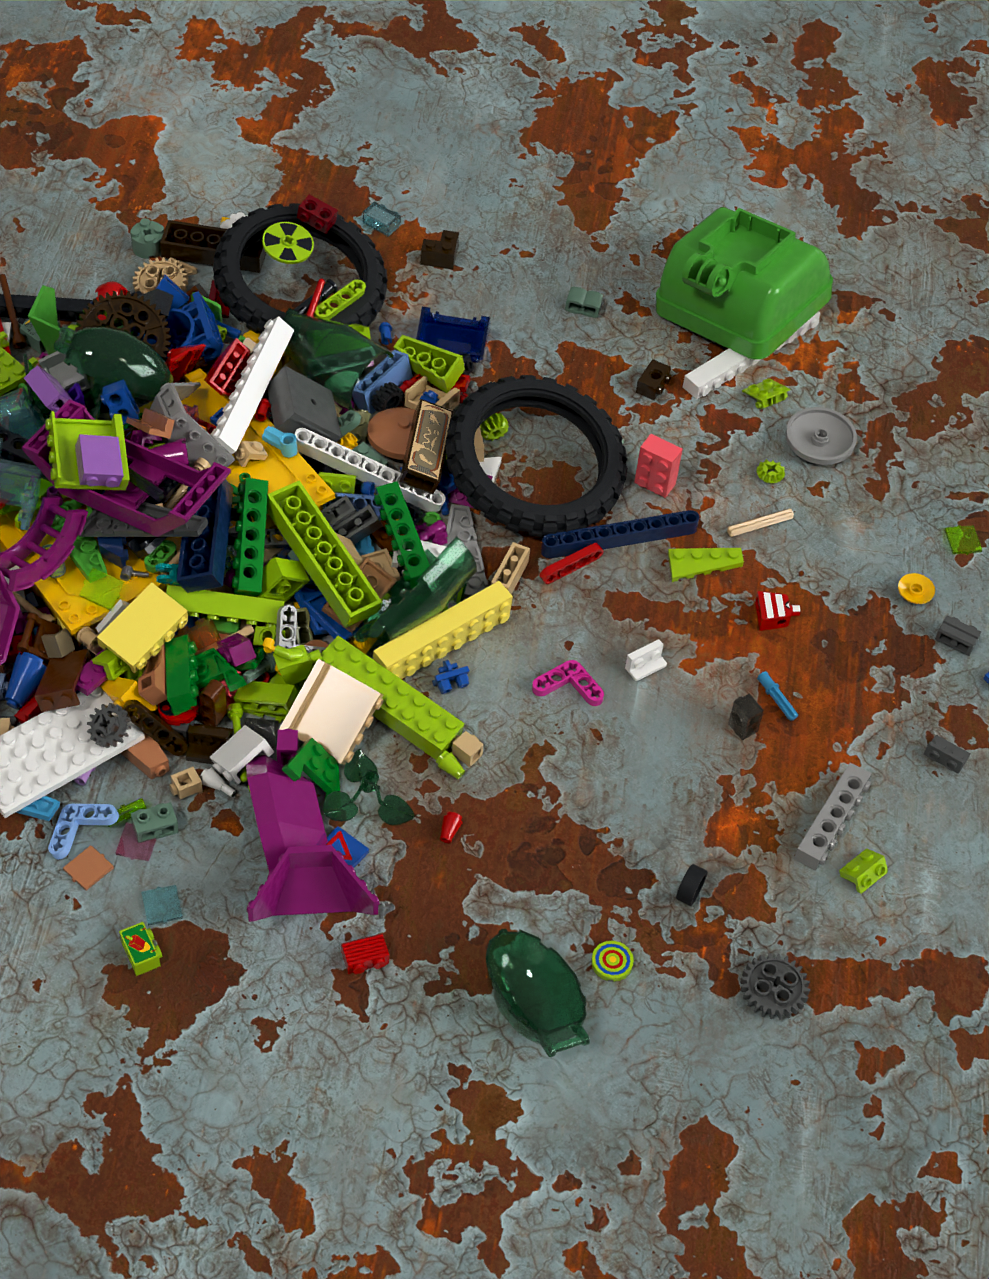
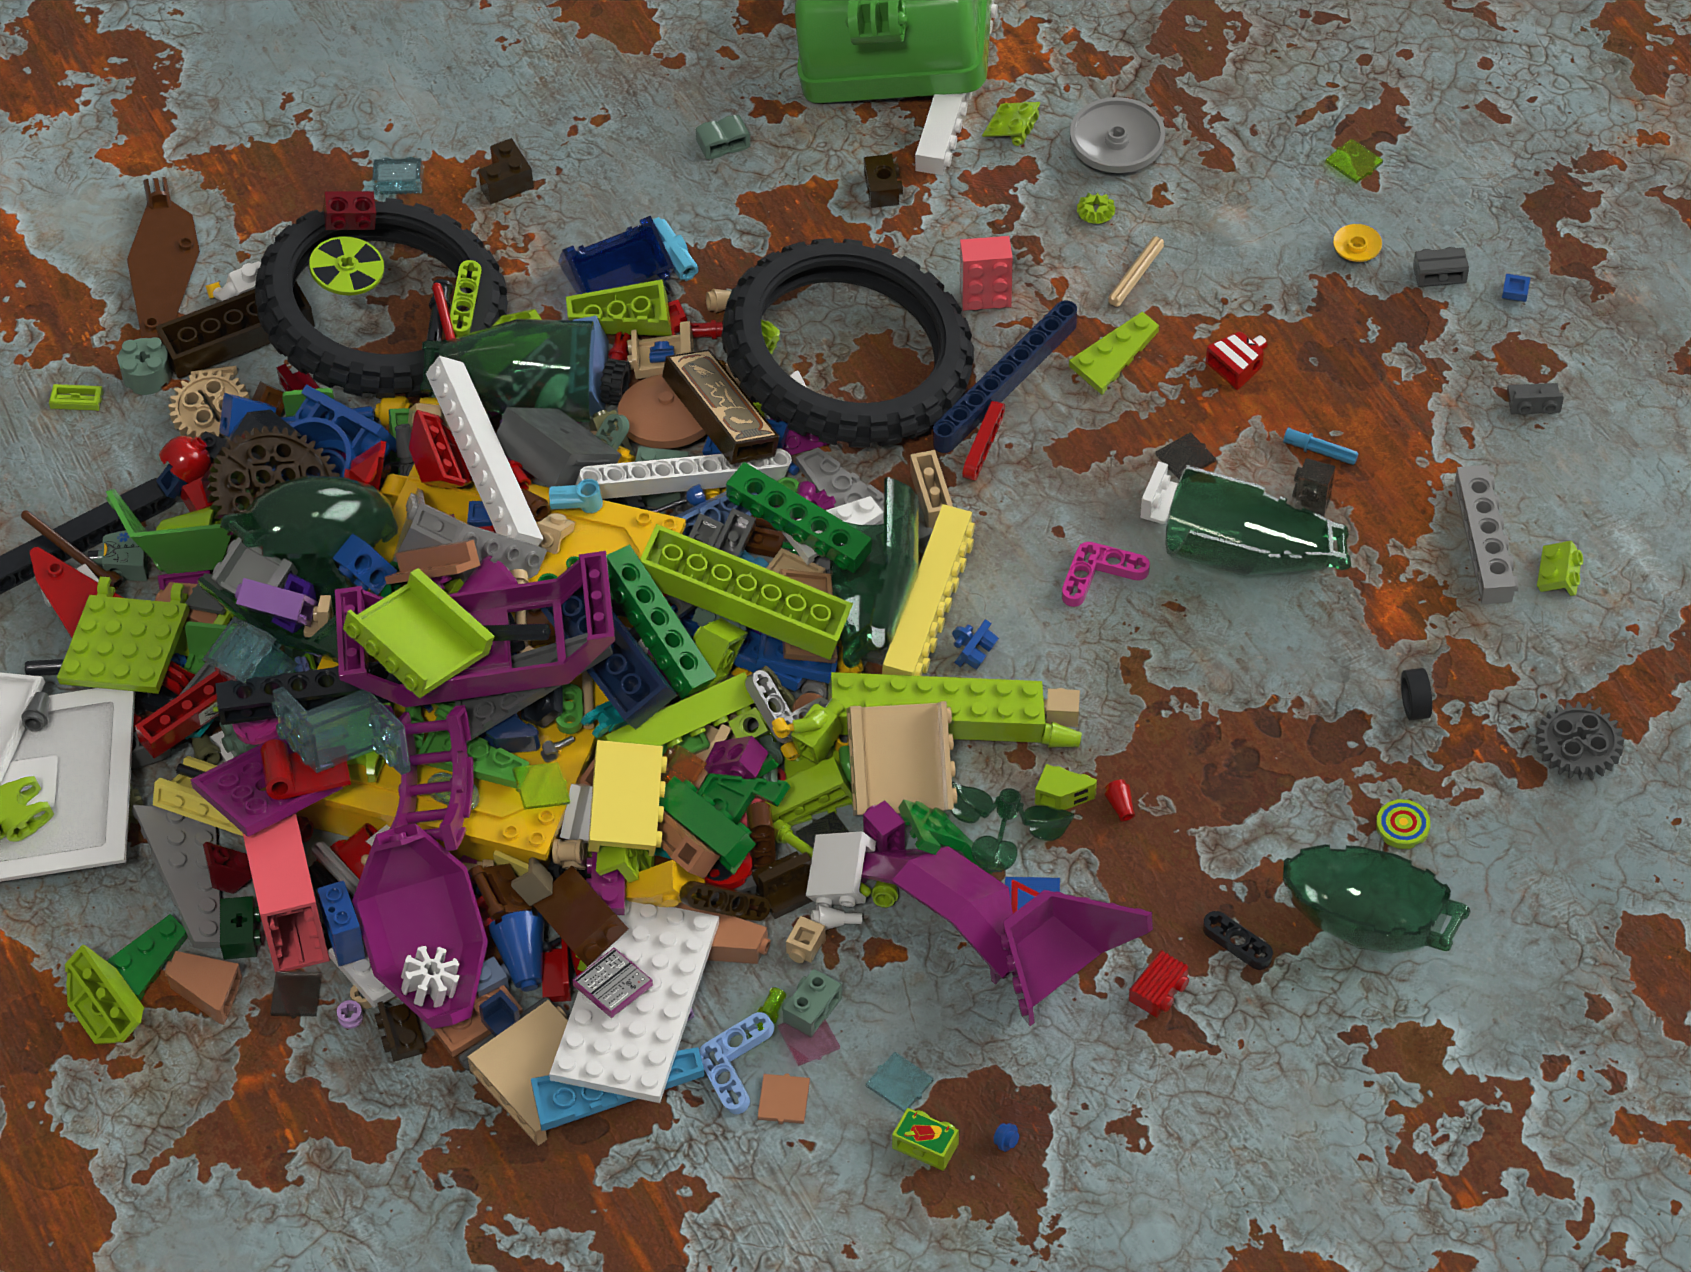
camera: 30 degrees left, 0 degrees up
medium lavender brick [75,434,123,487] -> none
dark grey gear [87,703,131,748] -> none
lime bracket [318,472,356,494] -> none
blue pin [379,322,392,345] -> none
none -> lime tile [49,384,104,411]
none -> reddish brown wing [127,177,200,338]
none -> reddish brown cone [521,488,550,522]
none -> tile [573,948,653,1018]
none -> medium azure piece [647,217,698,281]
none -> blue plate [994,1123,1019,1152]
none -> lime slope [1035,764,1097,812]
none -> clear smoke piece [1155,432,1216,481]
none -> clear green windscreen [1165,465,1351,576]
none -> black beam [1203,911,1273,970]

